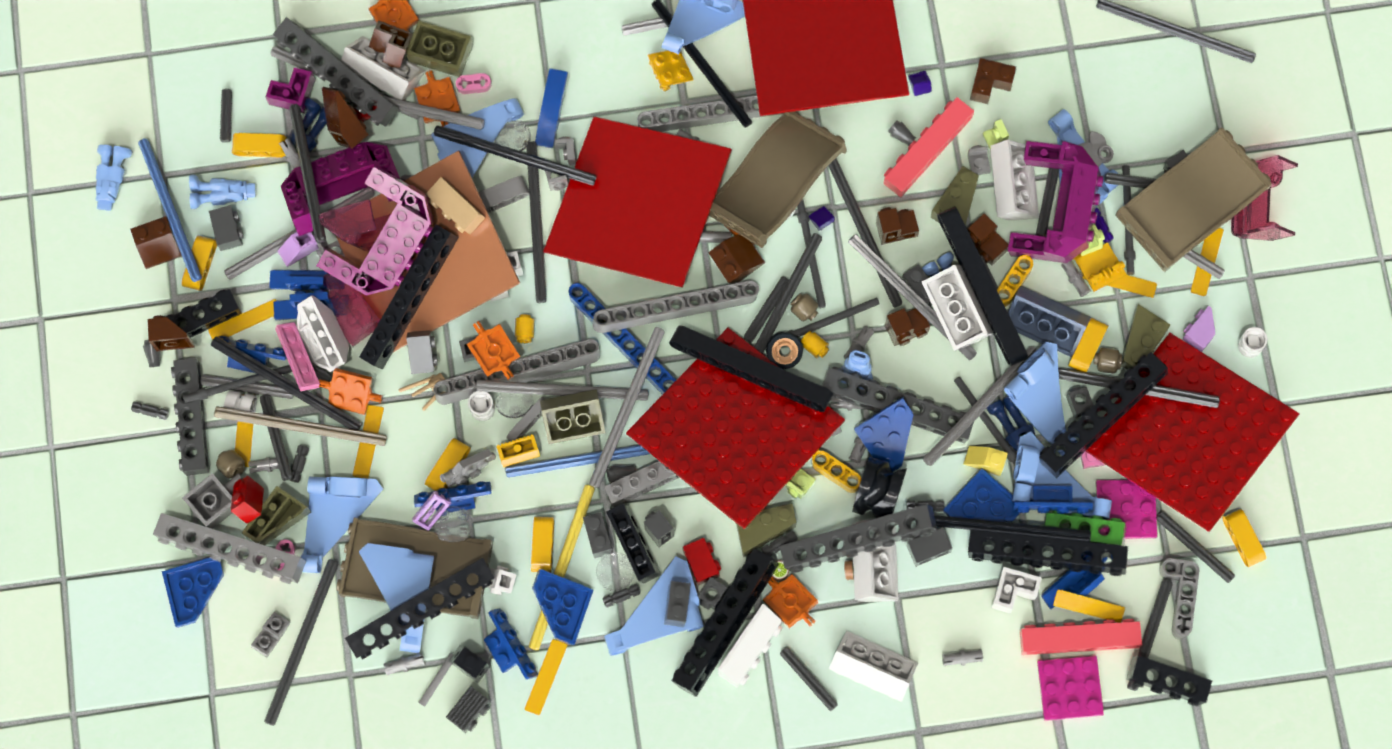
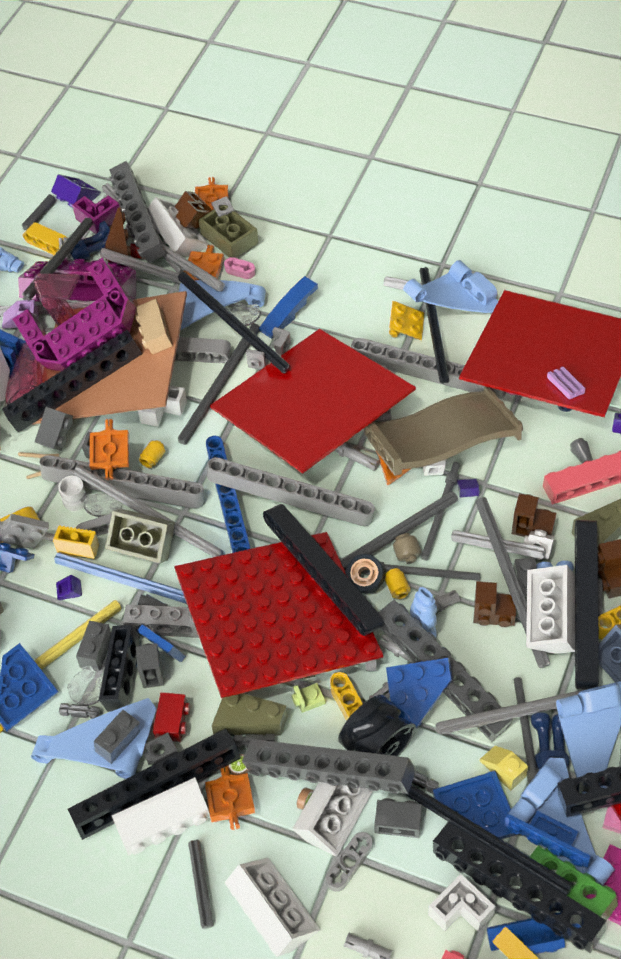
camera: 30 degrees right, 20 degrees down
yellow beam [531,517,554,573] -> none
light grey axle [589,327,665,488] -> none
reddish brown slope [708,234,766,284] -> none
dark grey axle [744,276,789,343] -> none
dark grey axle [828,158,902,308] -> none
none -> dark purple slope [51,174,101,207]
none -> dark purple slope [56,575,82,600]
none -> light grey axle [100,248,181,283]
none -> blue tile [138,625,186,662]
none -> light grey bracket [212,196,234,217]
none -> light grey beam [326,832,372,892]
none -> light grey axle [451,530,546,559]
none -> white brick [524,529,555,560]
none -> lavender tile [547,367,585,399]

